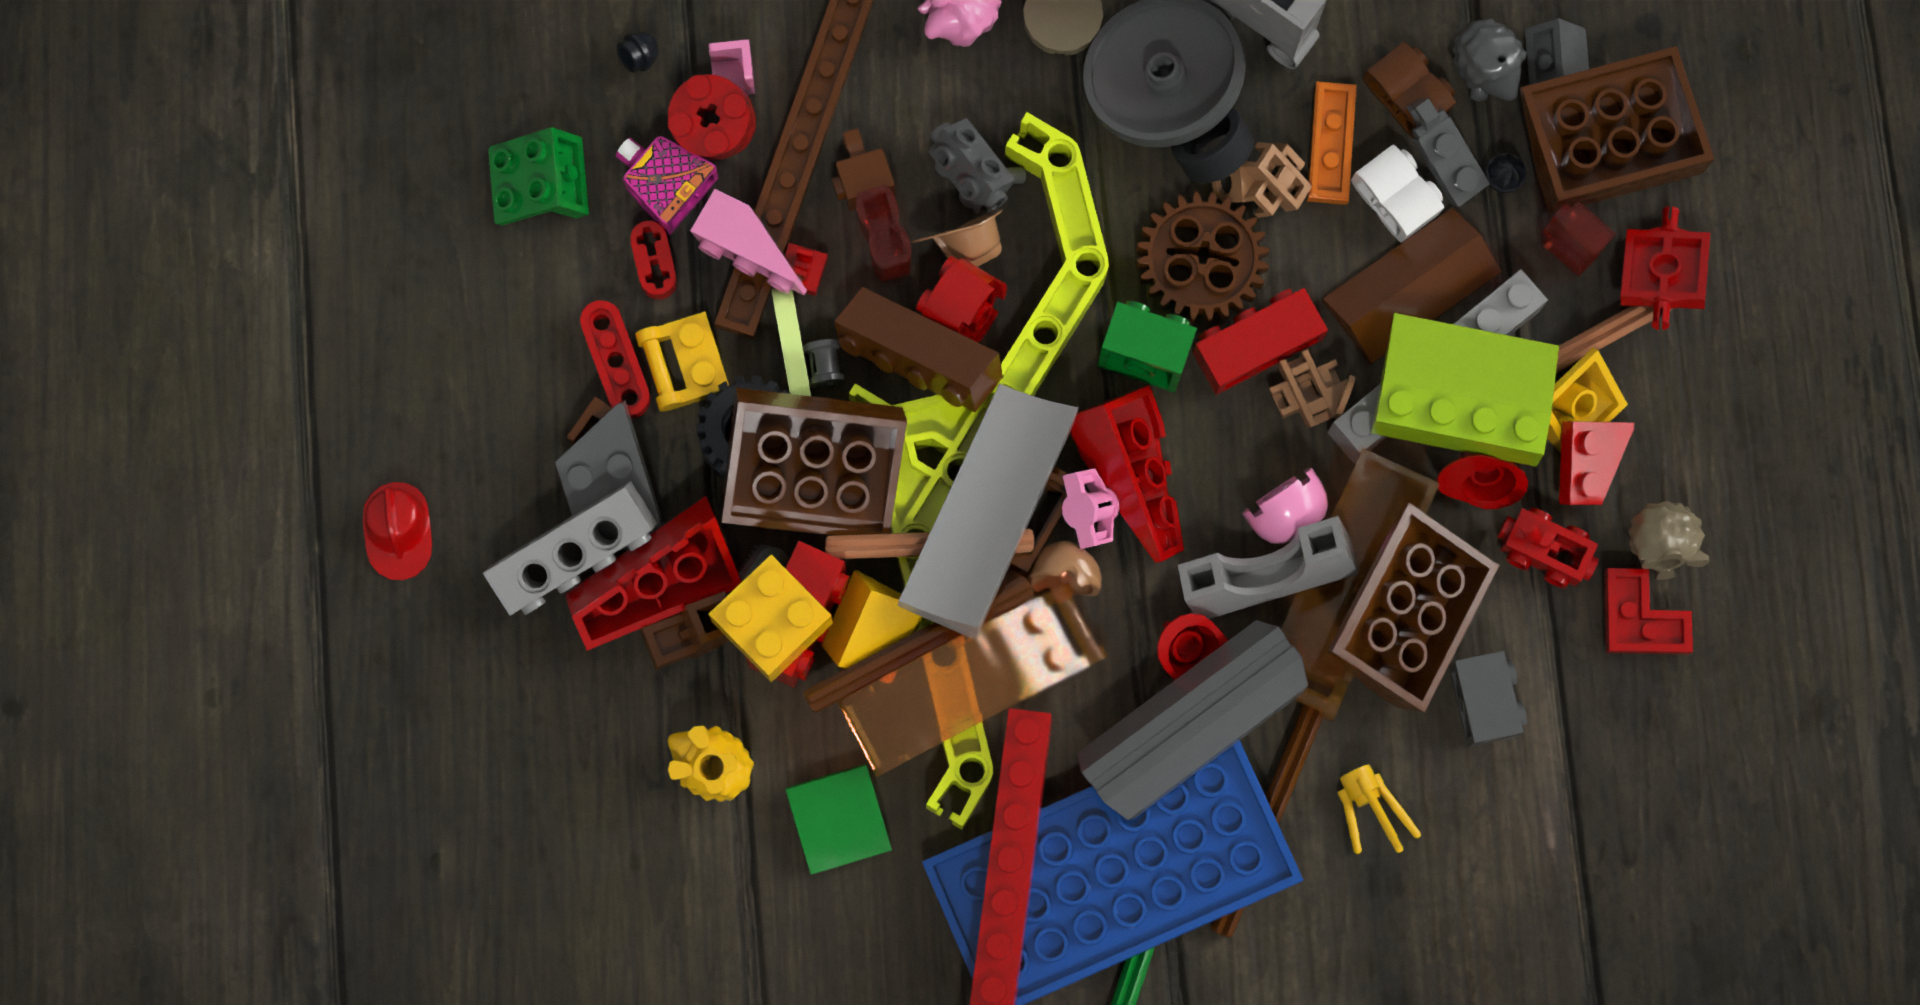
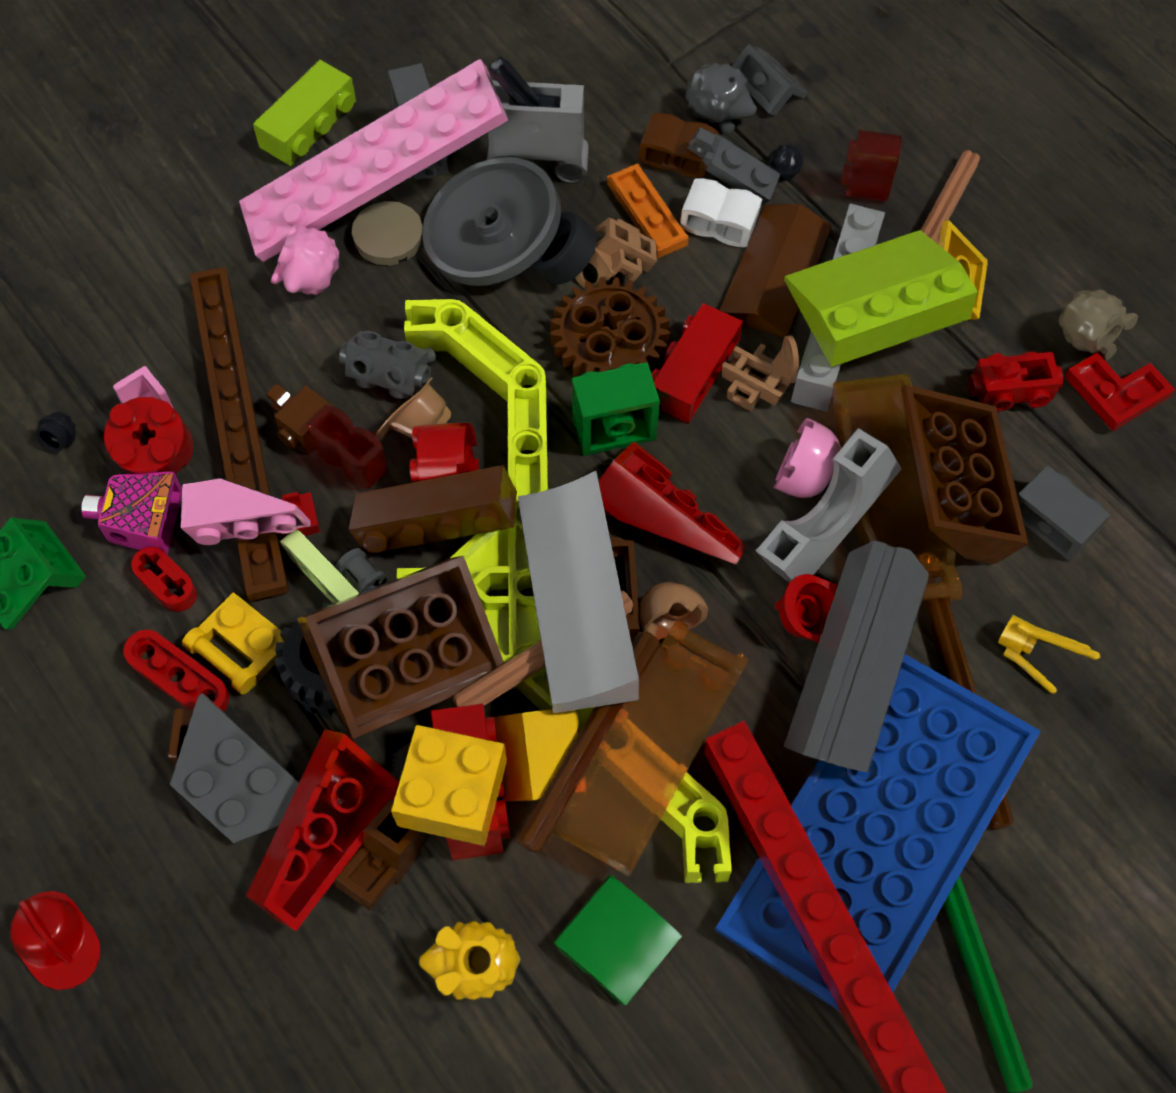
camera: 30 degrees left, 15 degrees down
light grey brick [483,481,657,616] -> none
bright pink piece [1062,468,1120,549] -> none
red piece [1436,452,1528,509] -> none
reddish brown slope [1520,46,1715,215] -> none
wing [1559,421,1634,505] -> none
red plate [1620,206,1710,330] -> none

